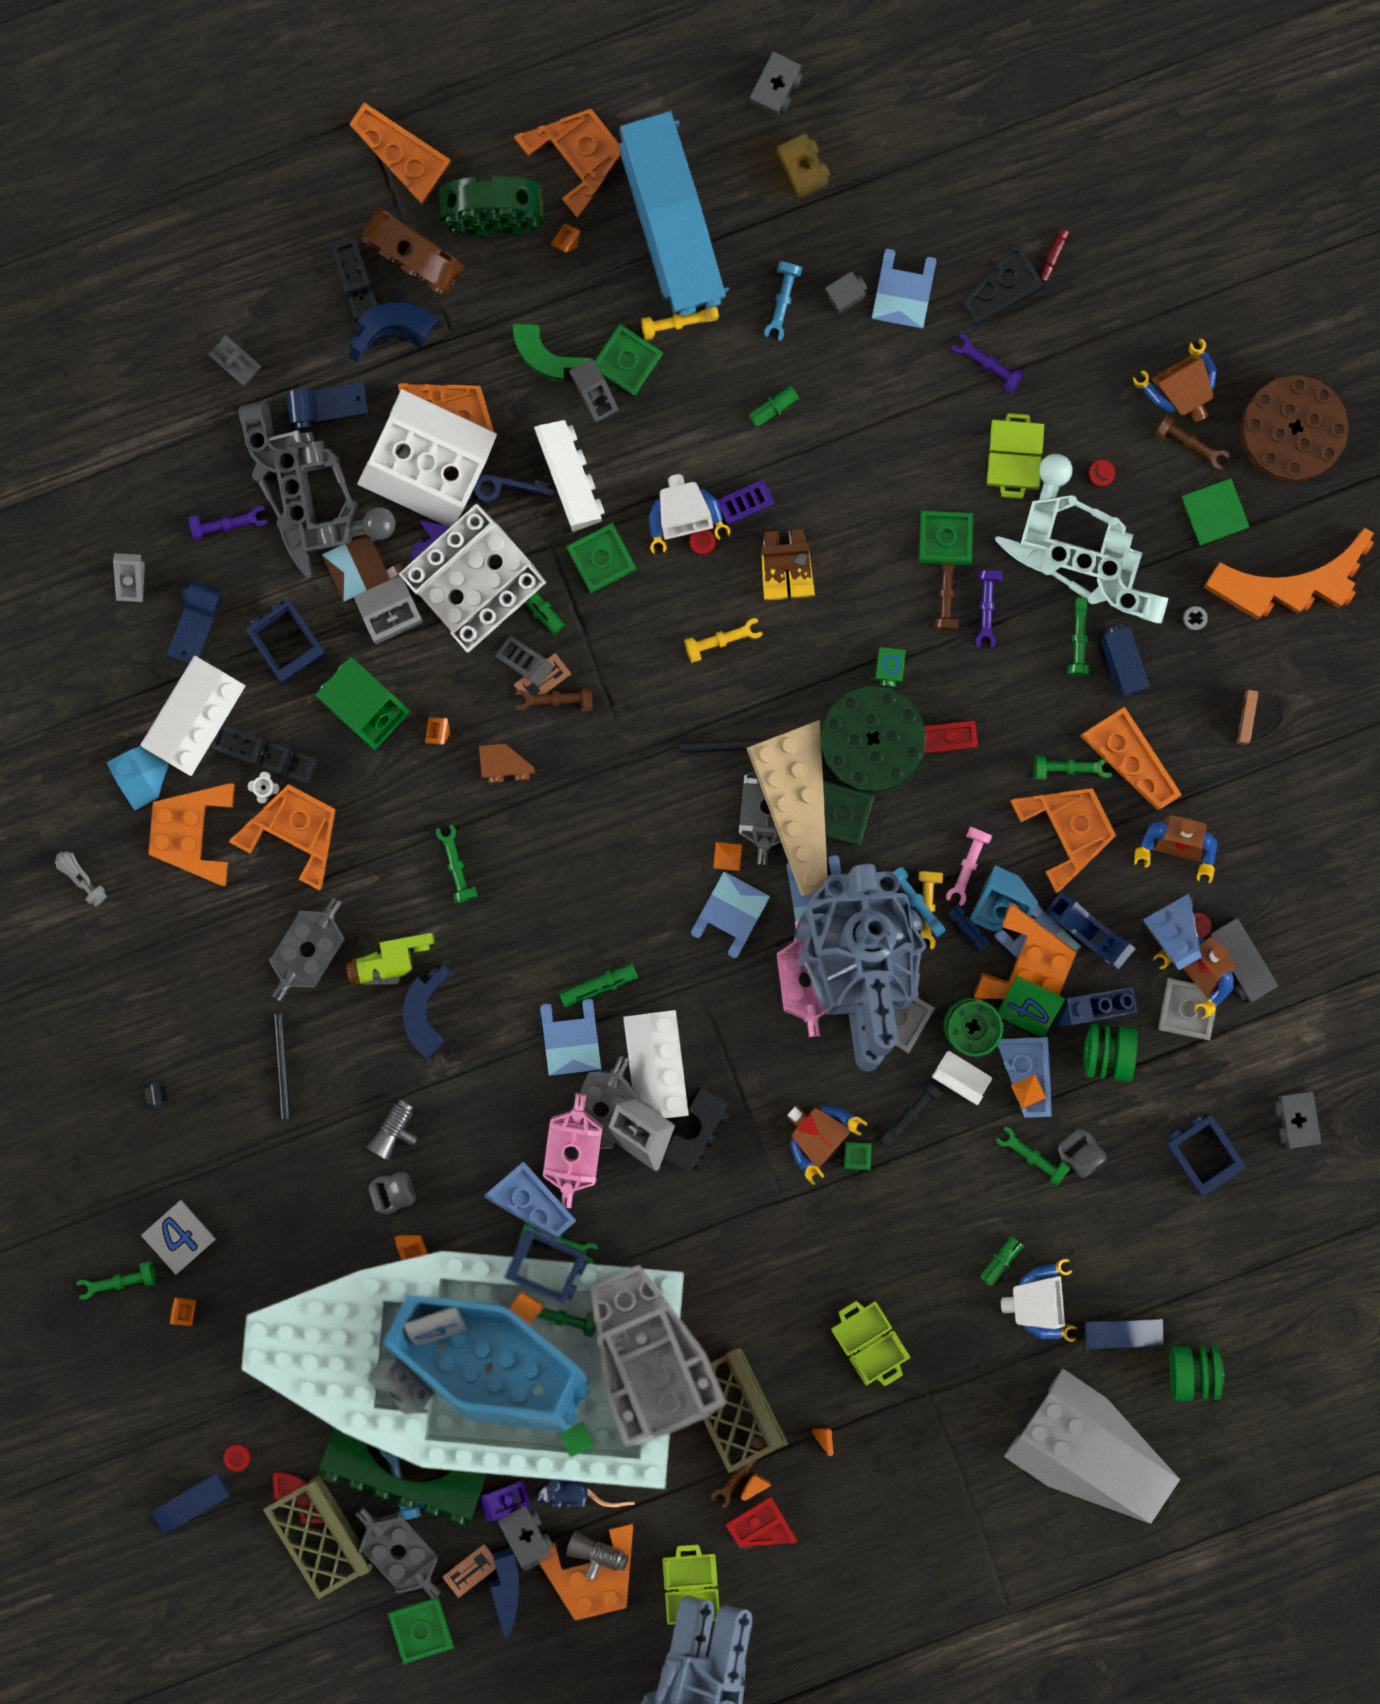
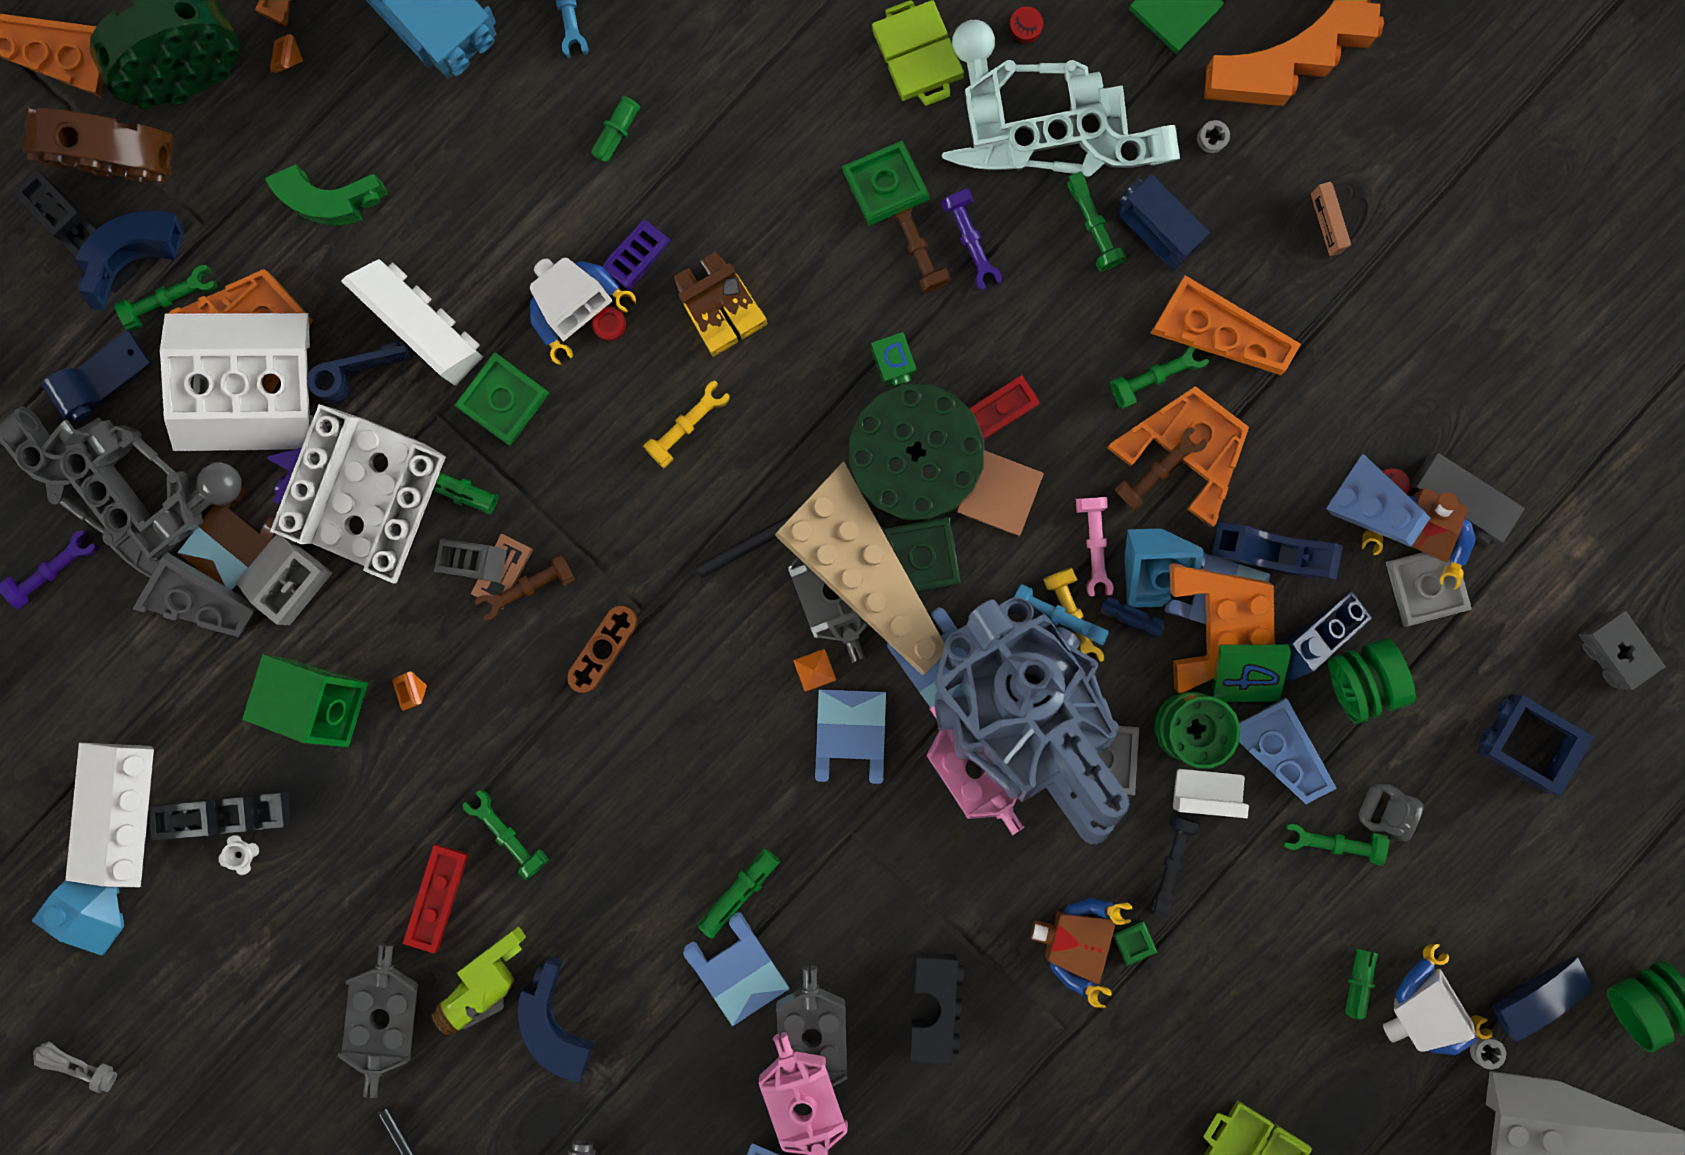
camera: 30 degrees left, 0 degrees up
orange wing [149,783,235,886] -> none
dark blue door [166,581,223,664] -> none
orange wing [229,784,336,891] -> none
dark blue window [246,600,327,684] -> none
dark orange slope [479,744,535,783] -> none
dark grey brick [569,358,619,422] -> none
green tile [594,324,663,397] -> none
light grey slope [609,1099,675,1171] -> none
white slope [624,1010,689,1118] -> none
yellow piece [641,307,719,341] -> none
orange slope [1011,1074,1046,1109] -> none
torso [1134,815,1217,883] -> none
none -> green piece [114,265,218,332]
none -> dark grey wing [133,552,257,637]
none -> red plate [403,844,469,954]
none -> dark orange beam [568,606,638,693]
none -> nougat tile [957,450,1044,536]
none -> reddish brown piece [1114,427,1207,512]
none -> light grey bush [1470,1037,1506,1070]

